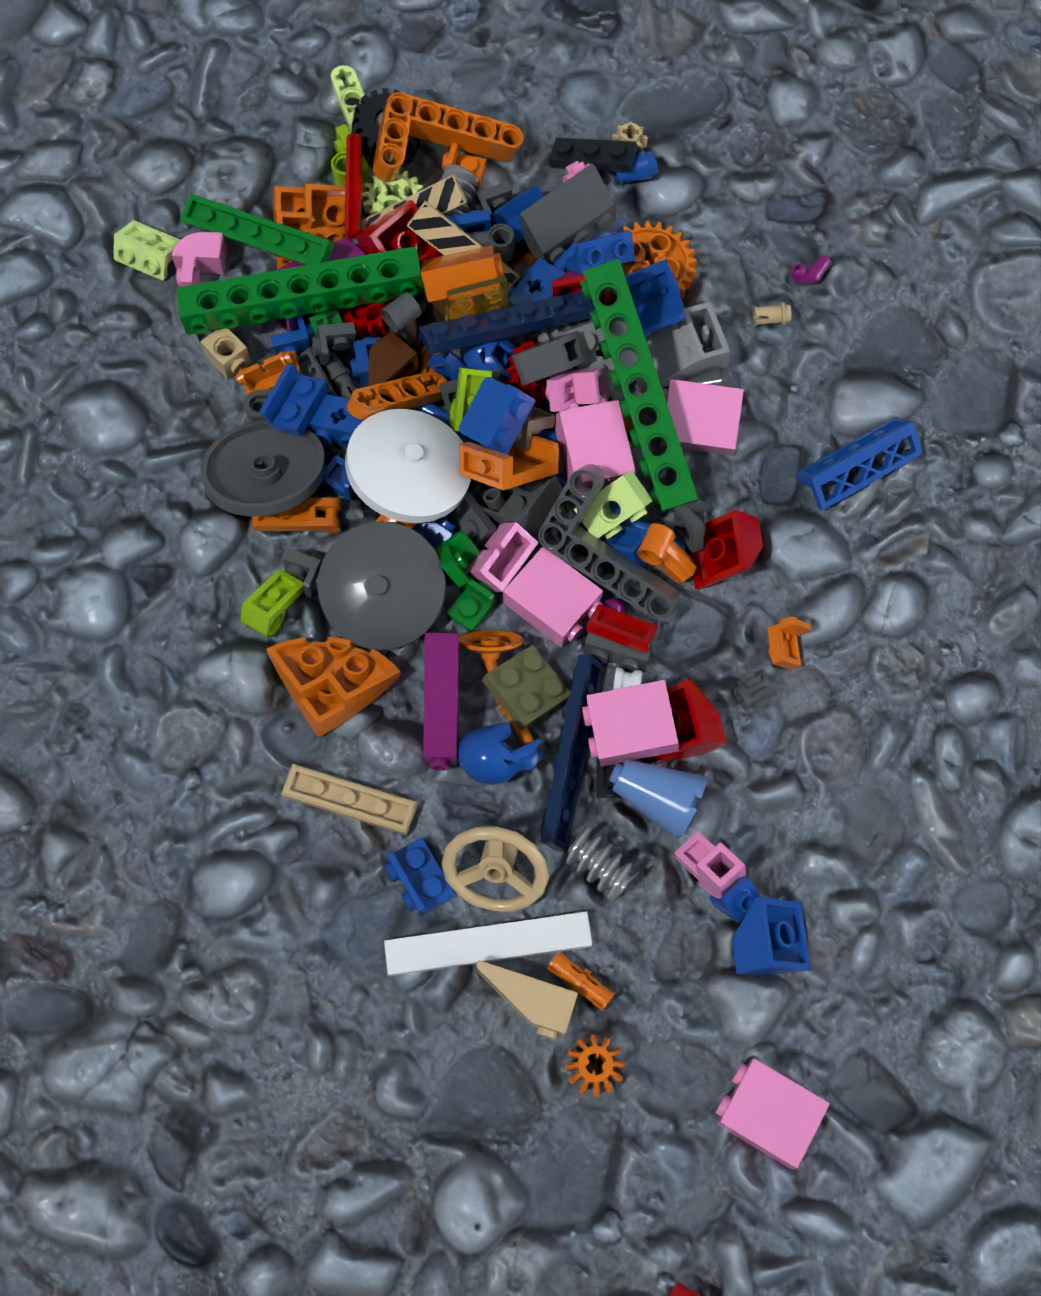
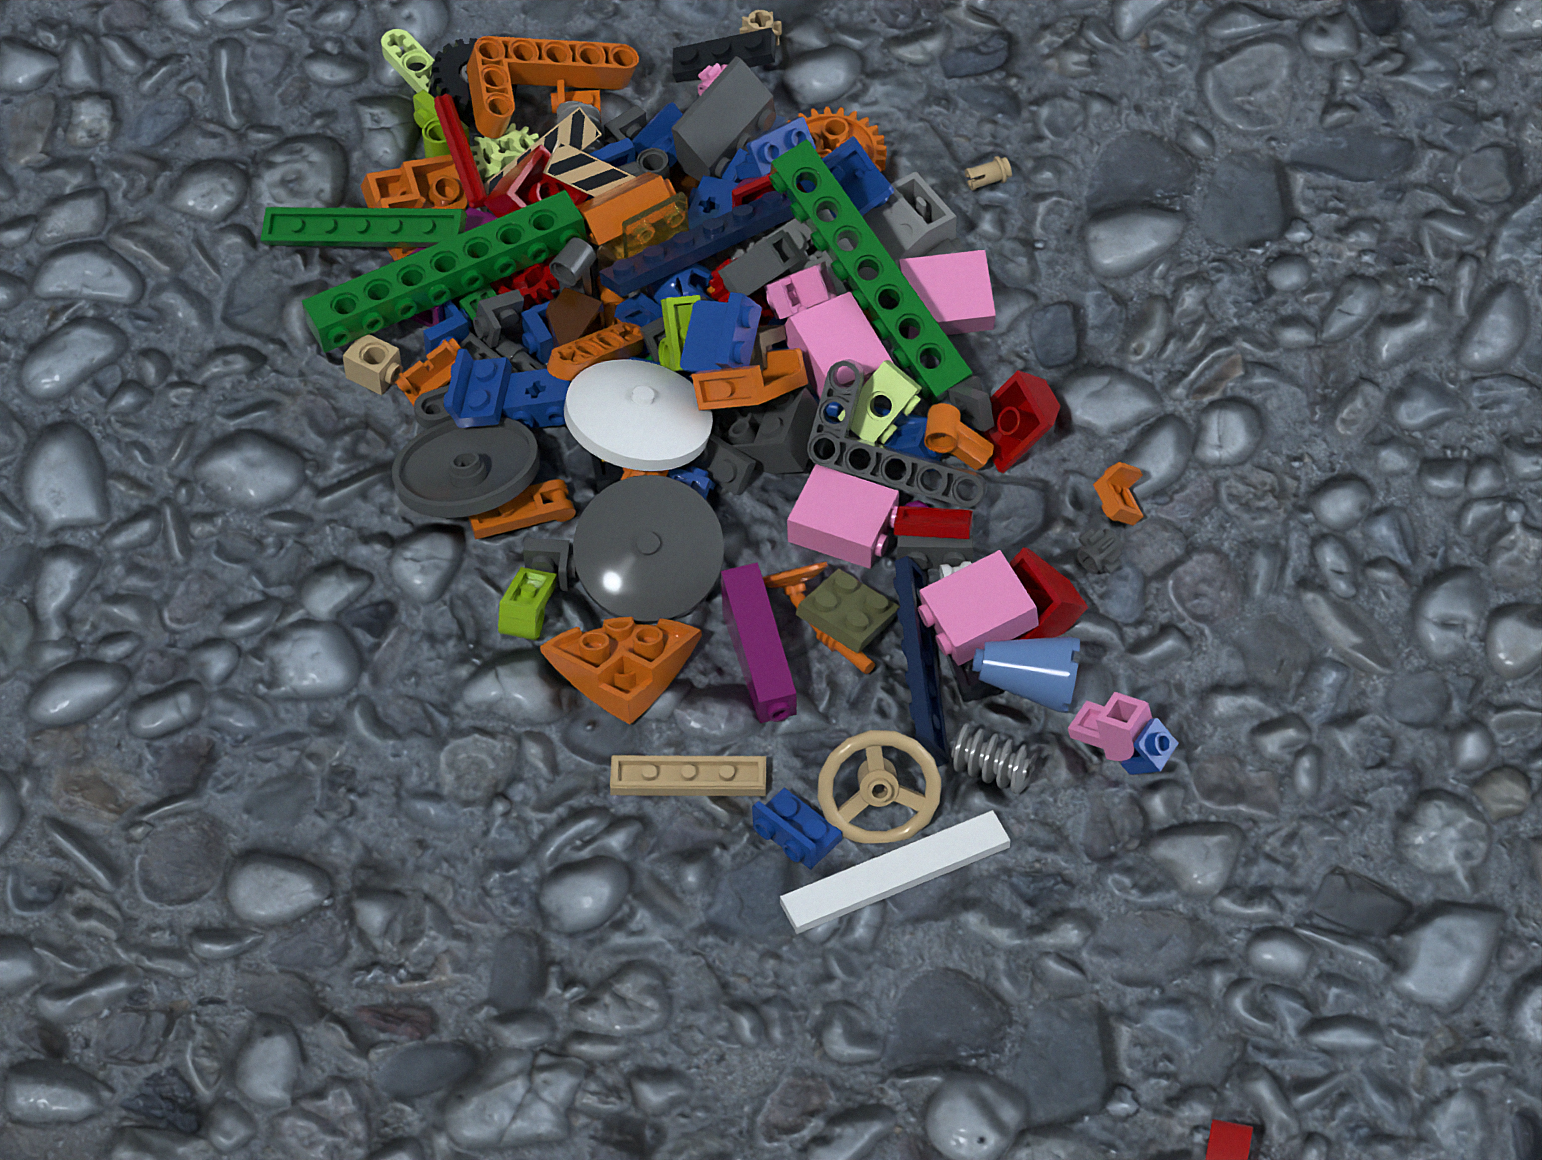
camera: 15 degrees left, 15 degrees down
yellowish green bracket [114,220,180,280] -> none
bright pink brick [172,232,227,287] -> none
blue bracket [321,455,356,501] -> none
green bracket [437,530,480,588] -> none
green bracket [446,578,495,632] -> none
blue helmet [457,723,544,785] -> none
bright pink piece [467,522,539,592] -> none
tan slope [476,960,578,1041] -> none
orange pin [547,951,615,1011] -> none
orange gear [565,1034,625,1097] -> none
blue cone [615,150,659,184] -> none
bright pink brick [715,1058,830,1170] -> none
blue slope [732,897,811,975] -> none
magenta arm [790,255,831,285] -> none
blue fence [796,417,923,510] -> none

